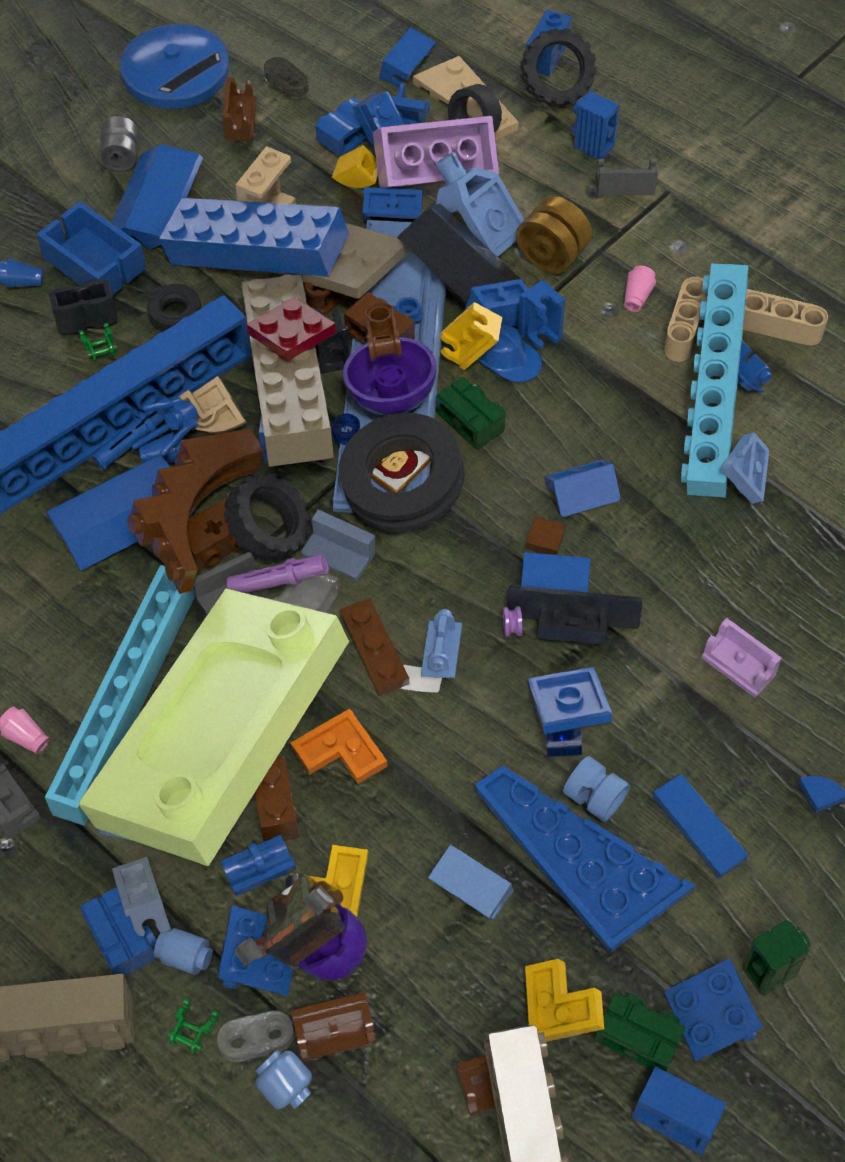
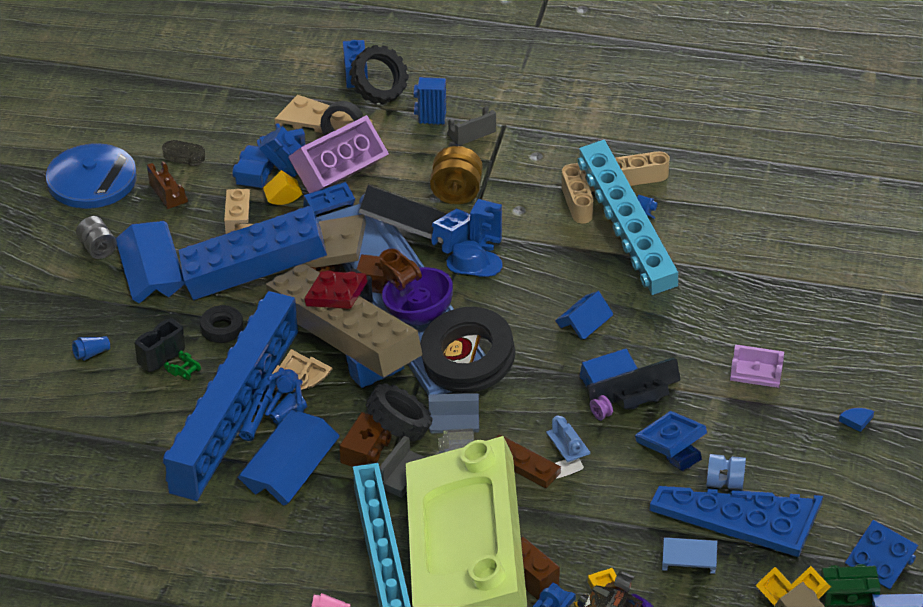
camera: 30 degrees left, 15 degrees down
blue piece [36,201,146,296] -> none
reddish brown arch [127,428,264,594] -> none
medium lavender pin [227,553,329,593] -> none
orange plate [291,708,387,784] -> none
blue hinge [379,27,436,87] -> none
medium blue plate [435,152,524,257] -> none
dark green brick [436,376,506,450] -> none
yellow hinge [440,302,502,370] -> none
reddish brown tile [525,517,566,555] -> none
bright pink cone [624,265,656,312] -> none
blue tile [652,774,749,879] -> none
medium blue wing [722,432,770,504] -> none
dark green brick [743,919,810,996] -> none

